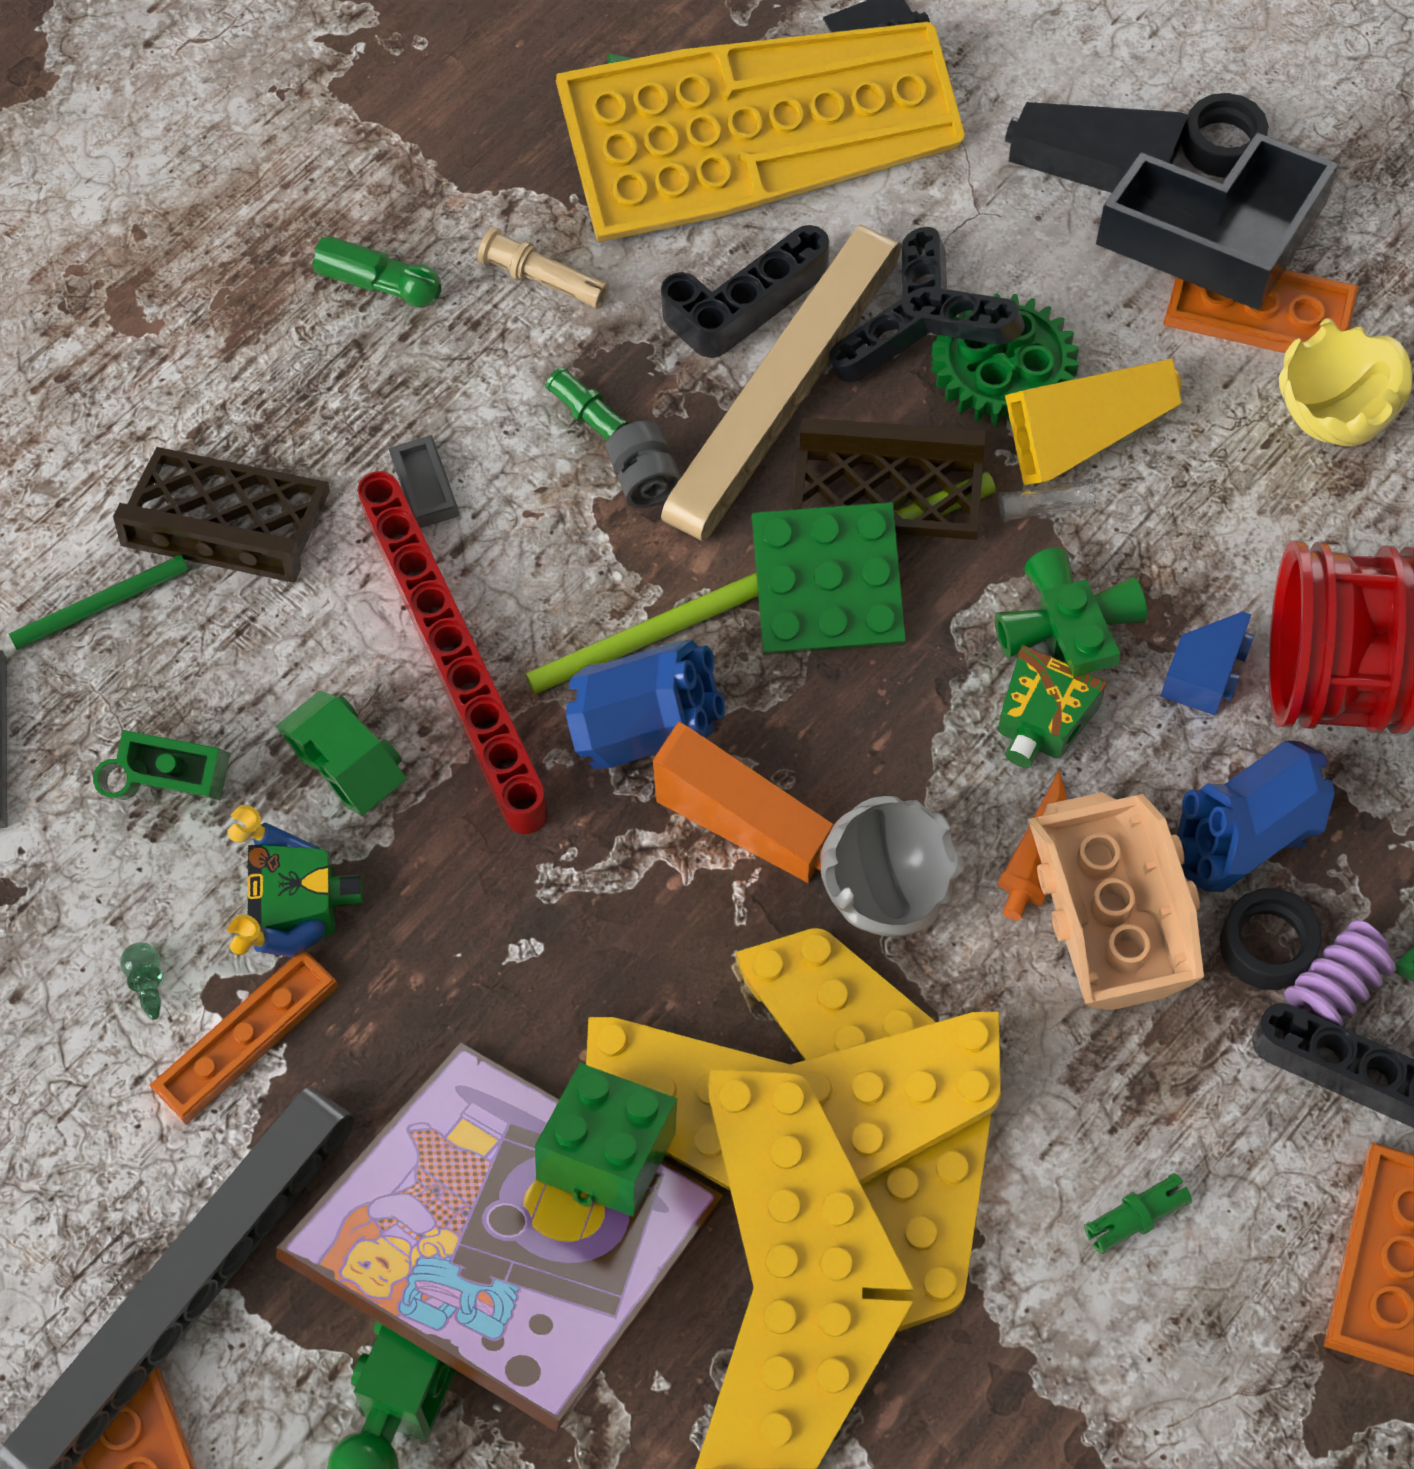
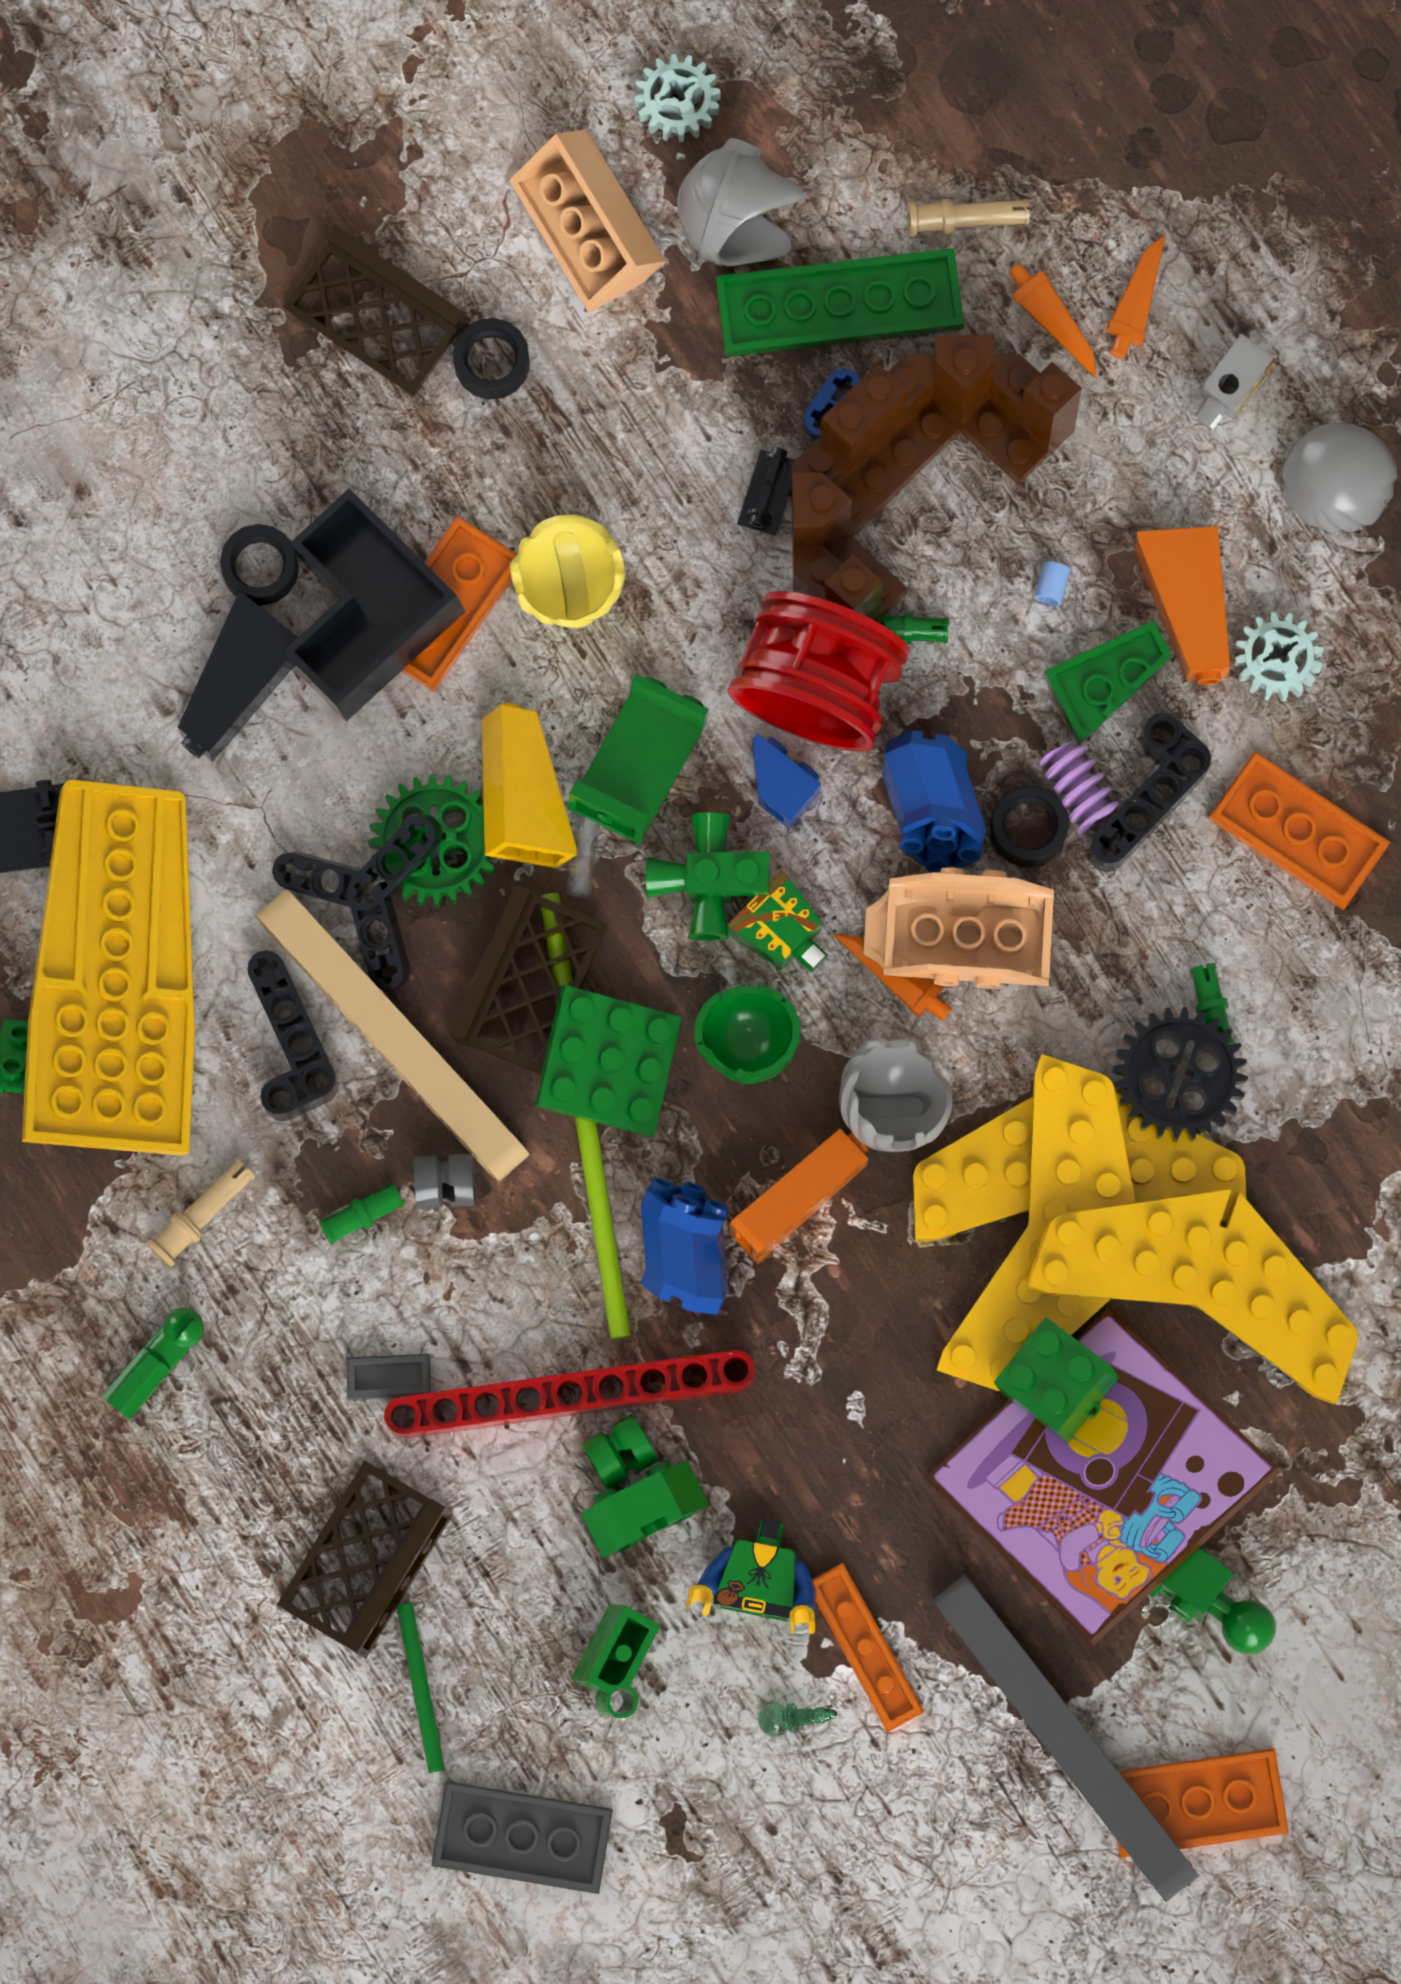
camera: 75 degrees left, 15 degrees up
none -> green panel [567,674,709,845]
none -> green wheel [581,1414,658,1489]
none -> green cylinder [694,984,801,1085]
none -> black gear [1112,1007,1248,1142]

